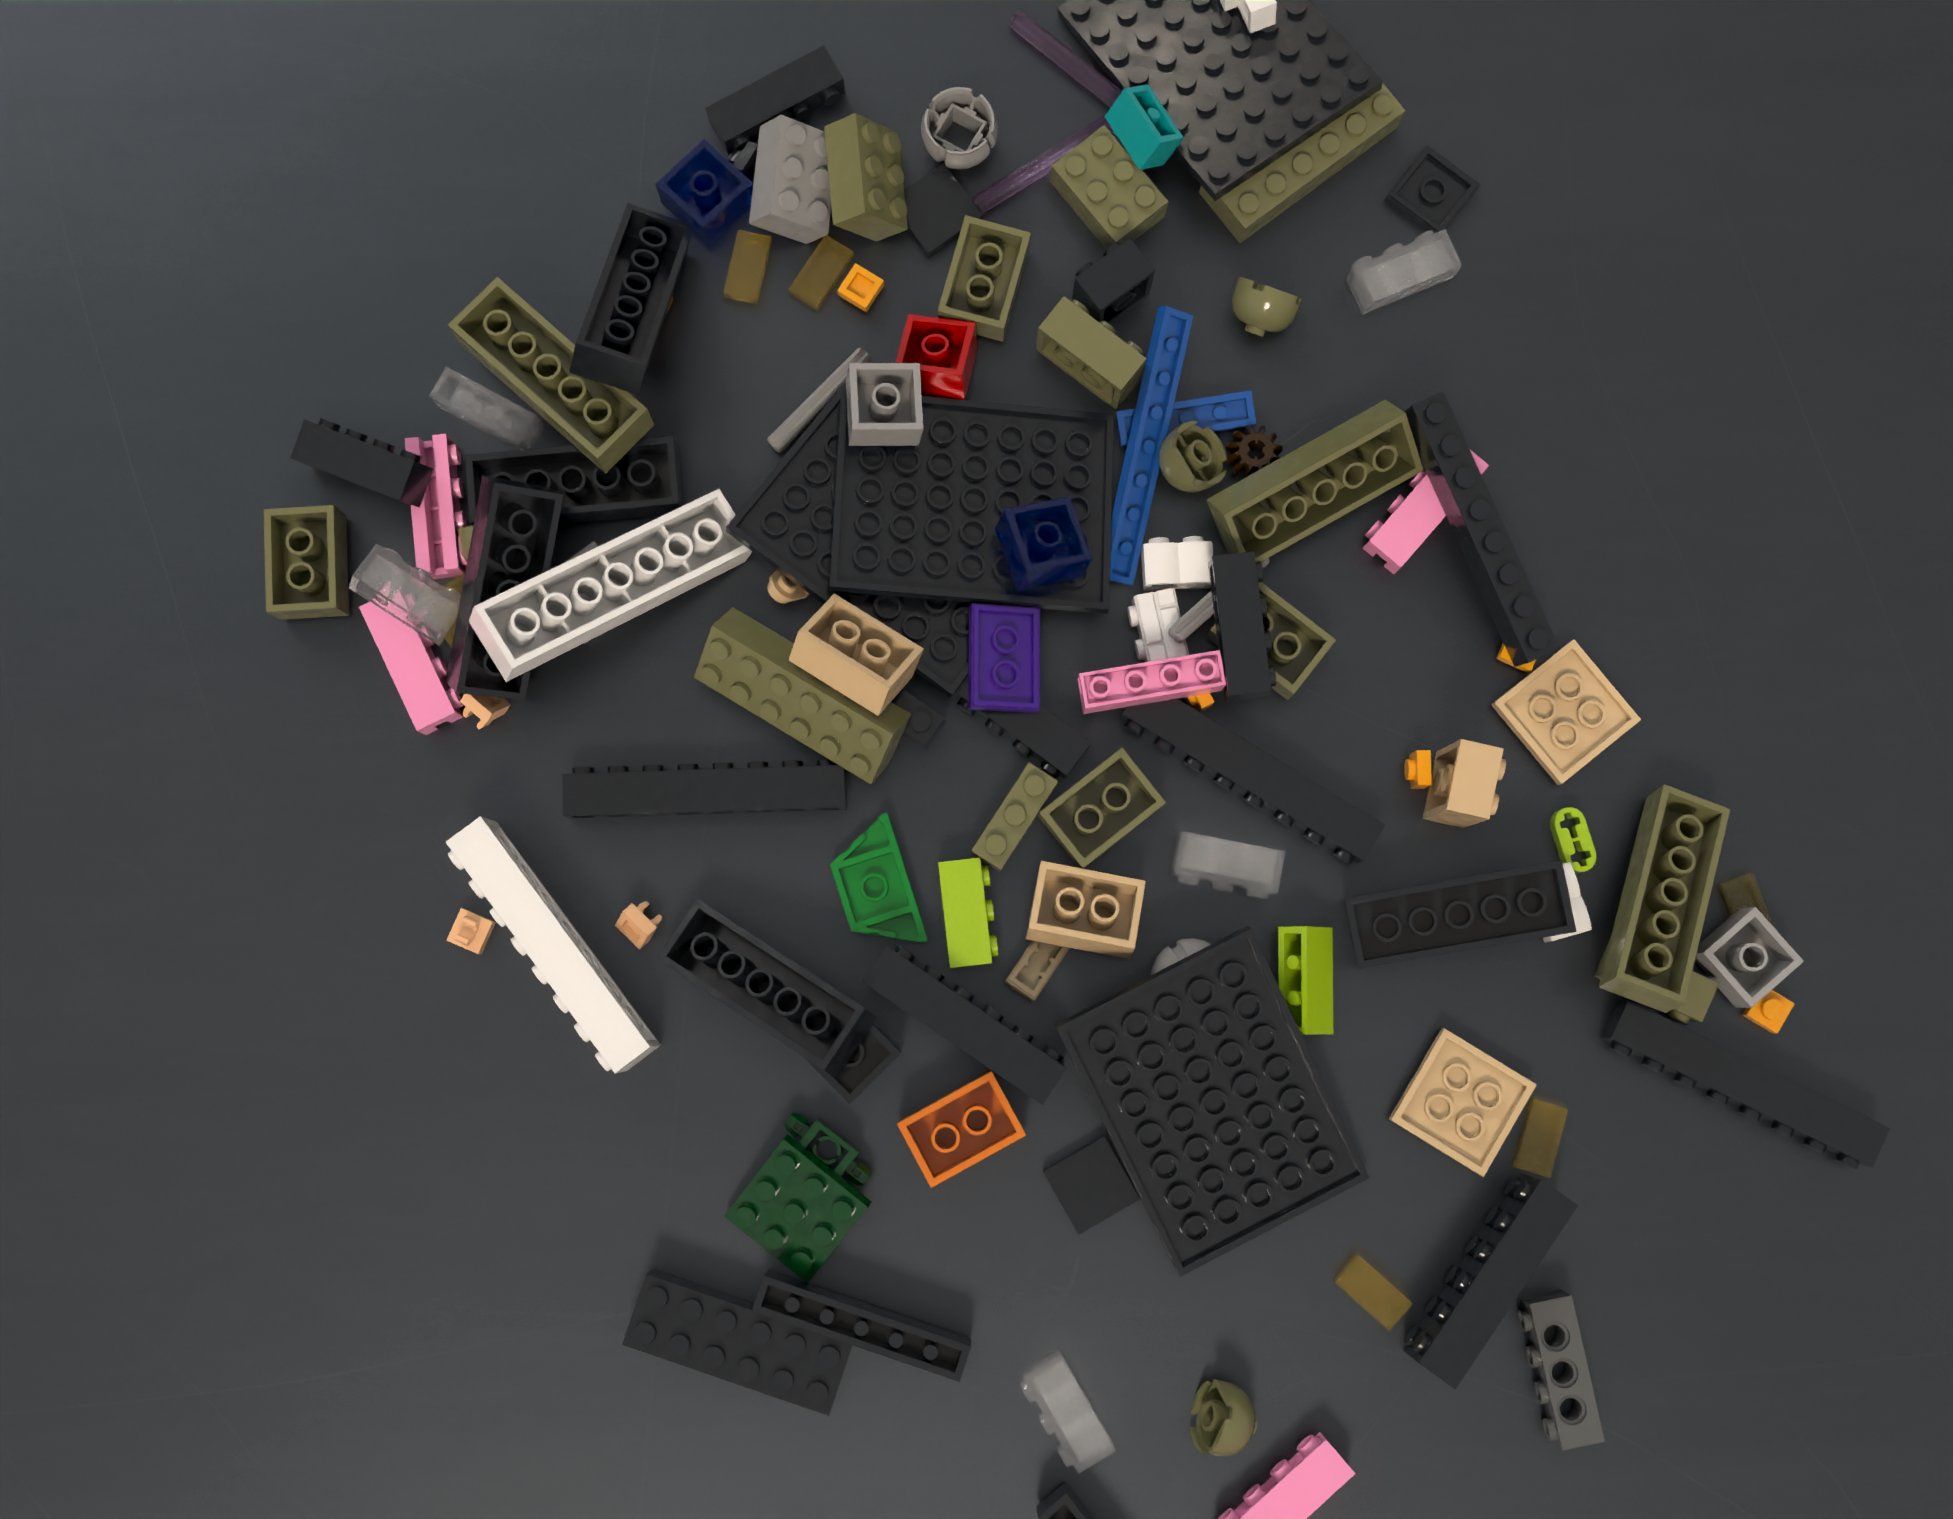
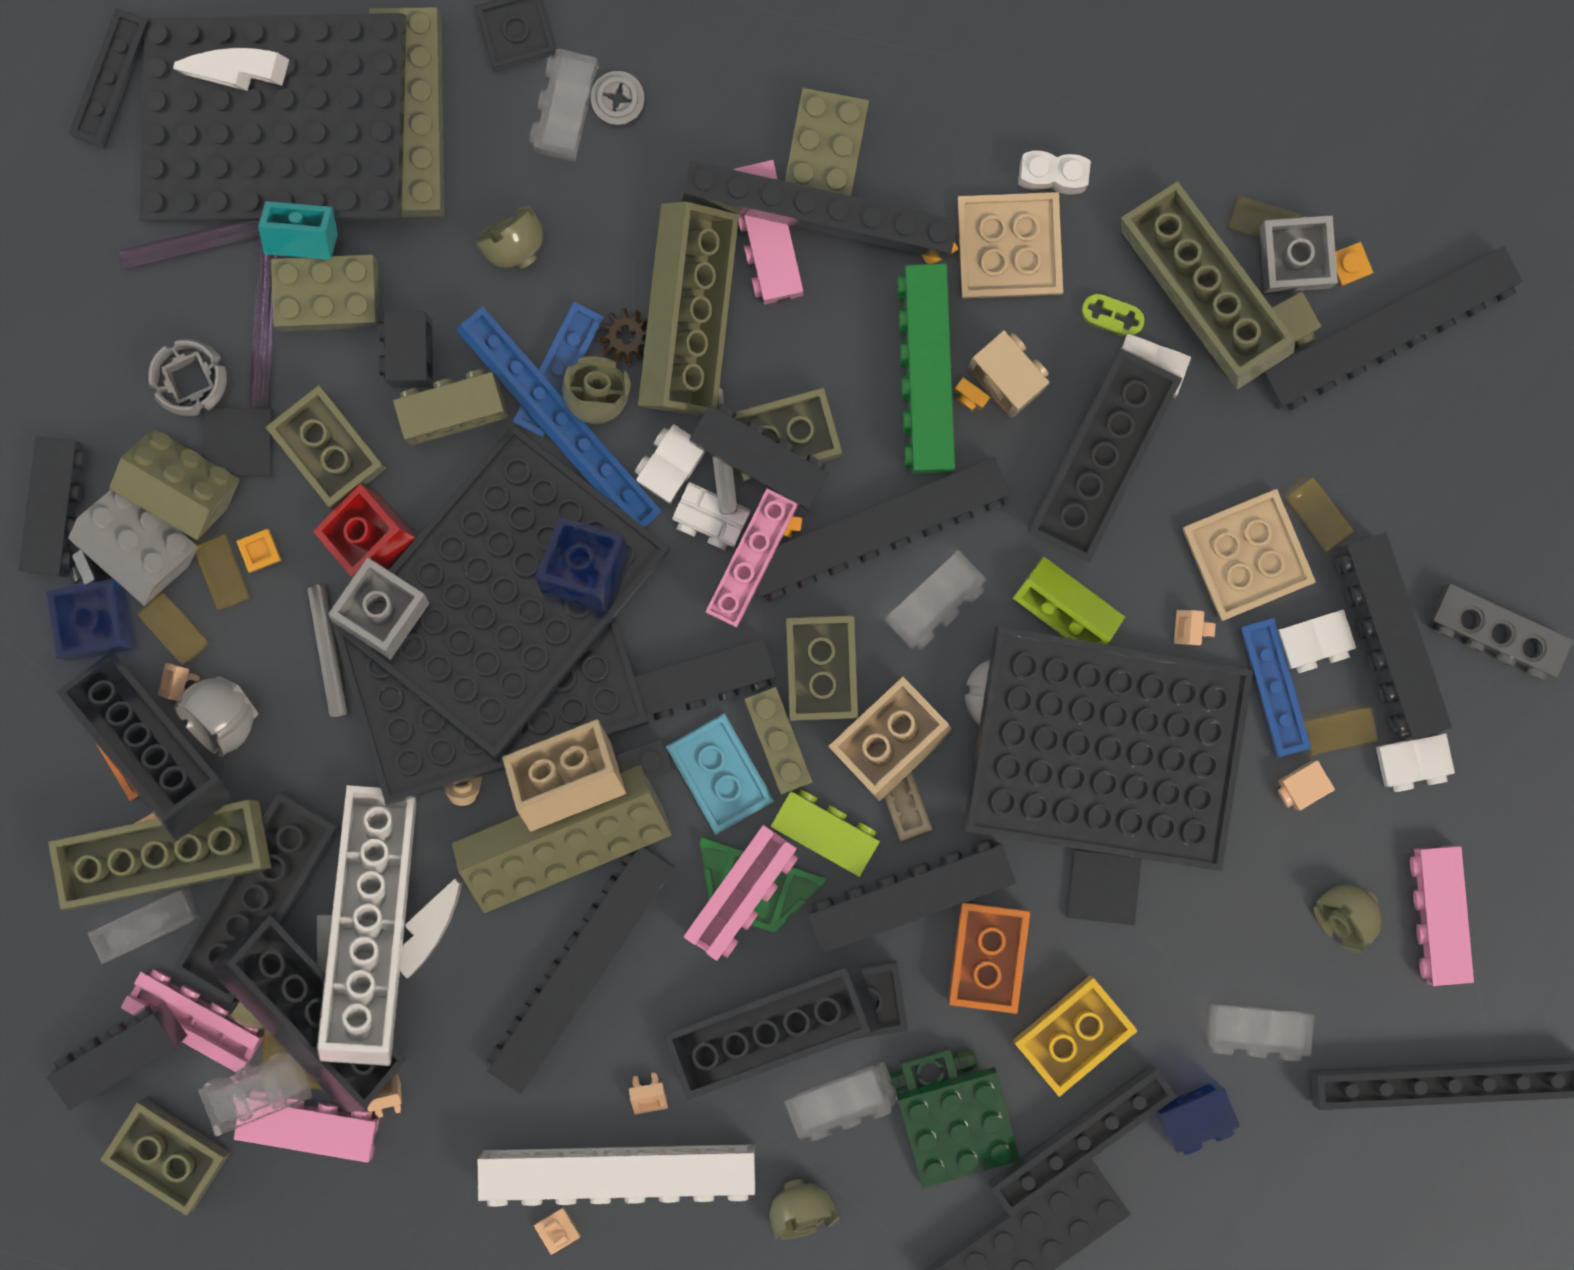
camera: 55 degrees left, 5 degrees up
dark purple tile [968,603,1040,713] -> none
none -> light nougat tile [157,662,200,701]
none -> light grey piece [174,676,259,757]
none -> white slope [400,878,463,978]
none -> light grey gear [591,71,644,125]
none -> medium azure tile [666,713,774,835]
none -> bright pink brick [684,824,798,961]
none -> olive cylinder [769,1179,839,1240]
none -> clear brick [784,1061,898,1141]
none -> olive brick [785,88,869,196]
none -> green brick [897,264,955,476]
none -> yellow brick [1012,975,1138,1097]
none -> white brick [1018,151,1091,195]
none -> clear blue brick [1156,1081,1240,1155]
none -> light nougat tile [1174,610,1216,645]
none -> blue plate [1240,618,1311,757]
none -> light nougat brick [1277,760,1335,810]
none -> white brick [1278,609,1356,673]
none -> white brick [1376,733,1455,792]

